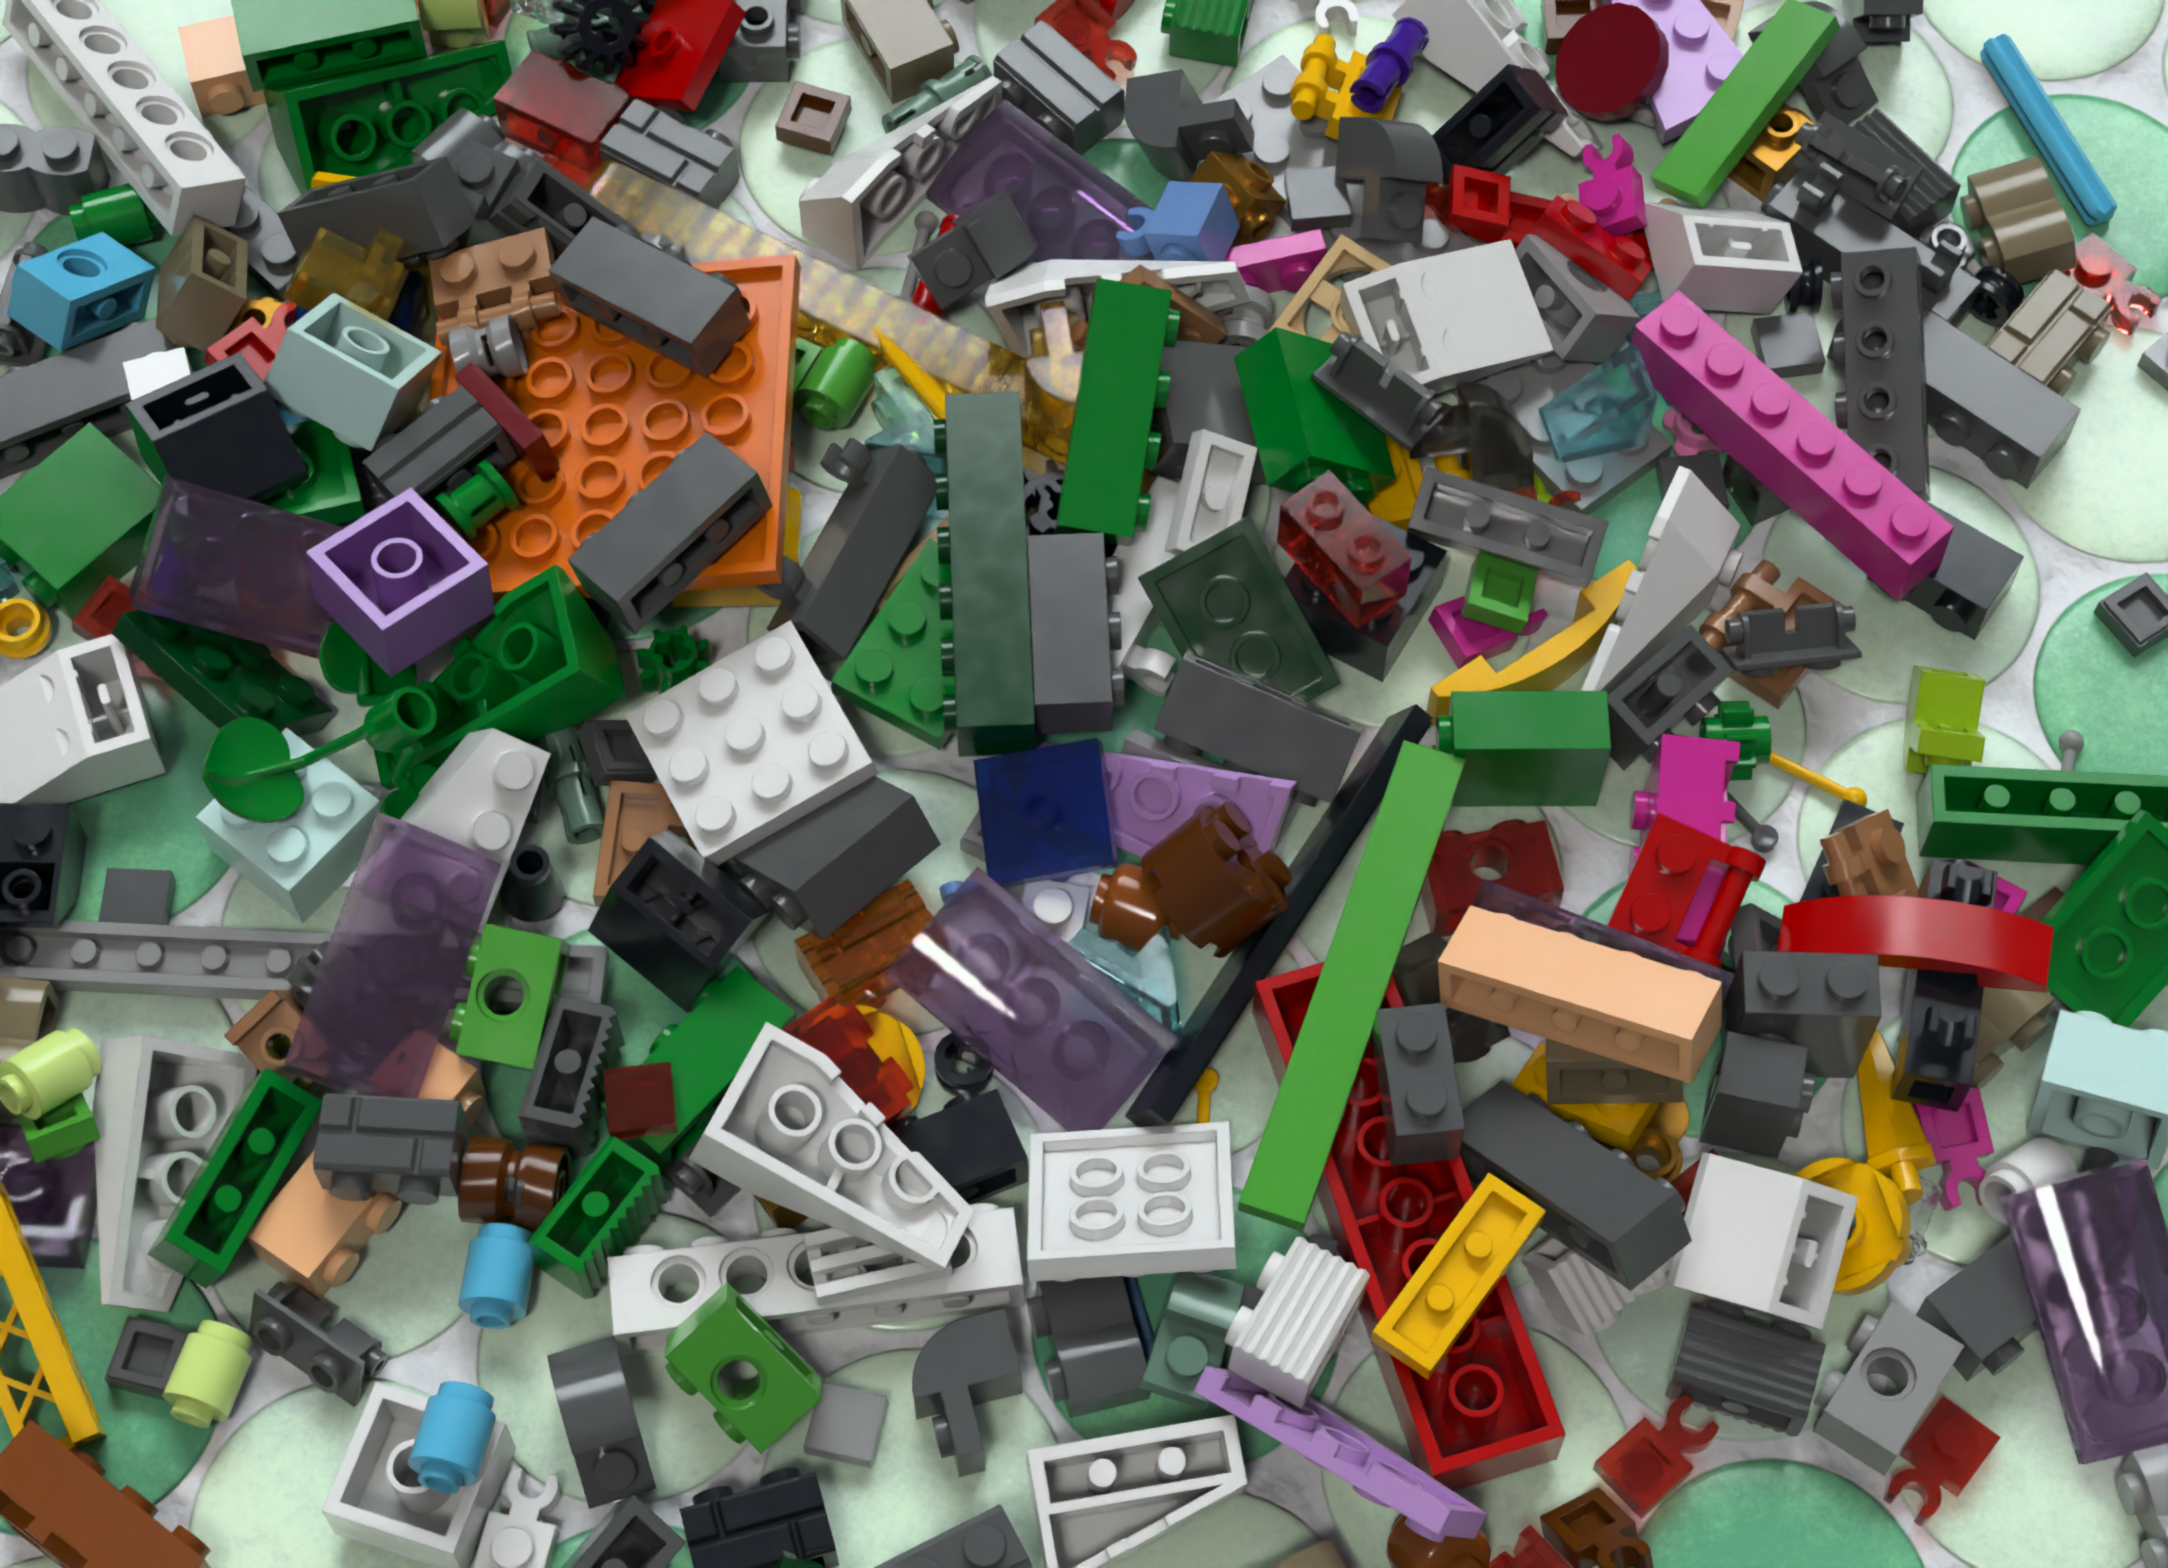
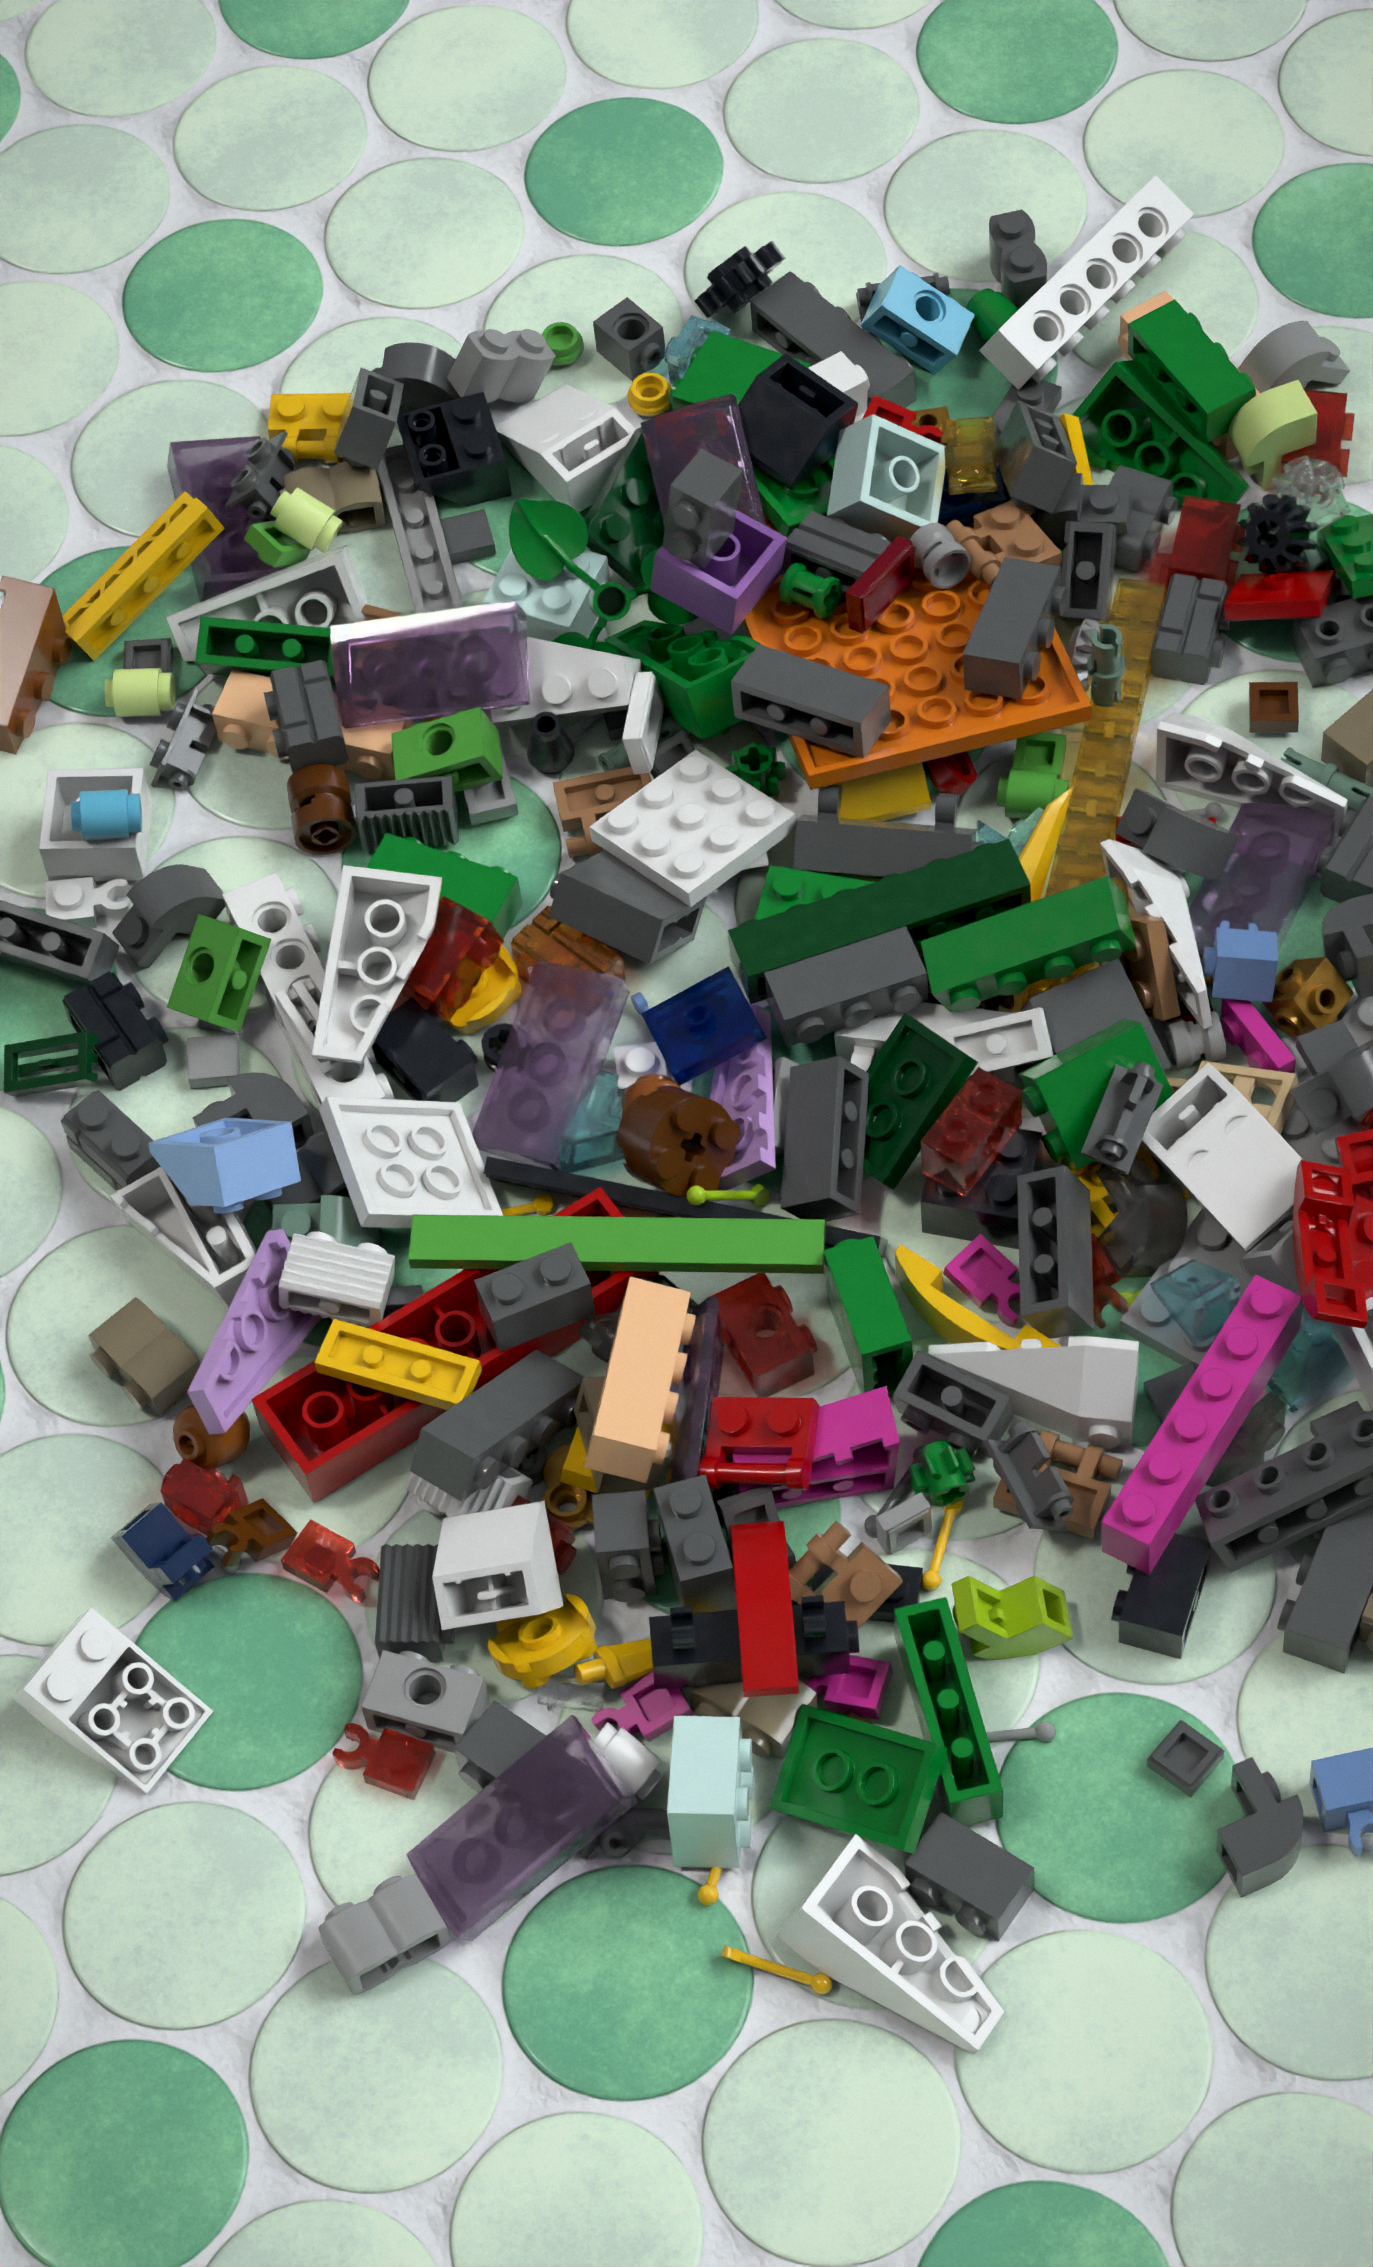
camera: 80 degrees right, 5 degrees down
dark tan brick [156,214,248,353] -> none
medium azure brick [458,1223,535,1329] -> none
green brick [527,1136,667,1299] -> none
black slope [588,829,769,1013] -> none
clear red tile [603,1062,678,1139] -> none
bright green plate [1461,552,1538,634] -> none
none -> light blue slope [148,1118,301,1213]
none -> white tile [622,671,665,774]
none -> dark grey brick [662,448,743,569]
none -> lime hinge [687,1184,770,1207]
none -> light grey tile [876,1492,932,1555]
none -> sand green pin [1087,624,1126,707]
none -> red slope [1293,1160,1368,1329]

